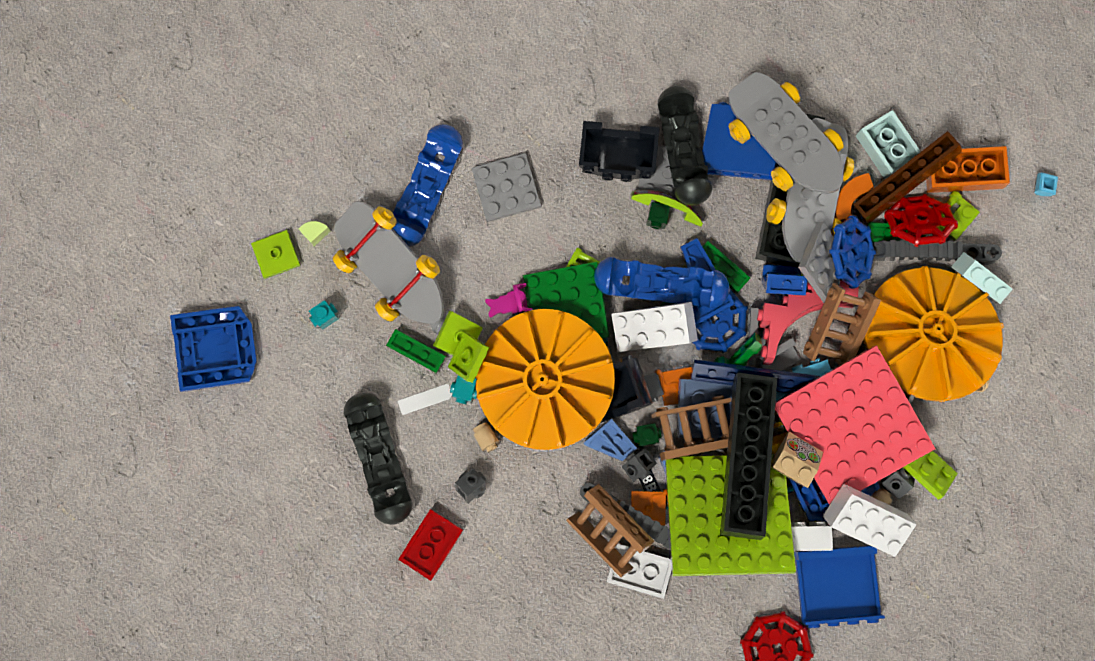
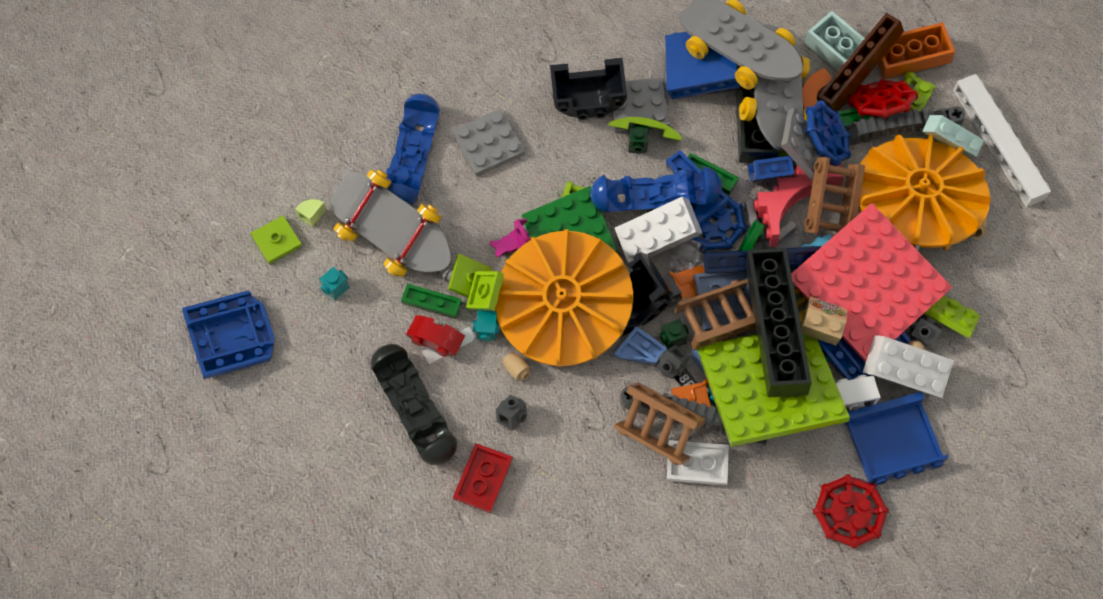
camera: 10 degrees left, 15 degrees down
pearl dark grey piece [657,86,713,205] -> none
medium azure brick [1034,172,1058,196] -> none
none -> red brick [406,315,465,357]
none -> white brick [953,74,1051,207]

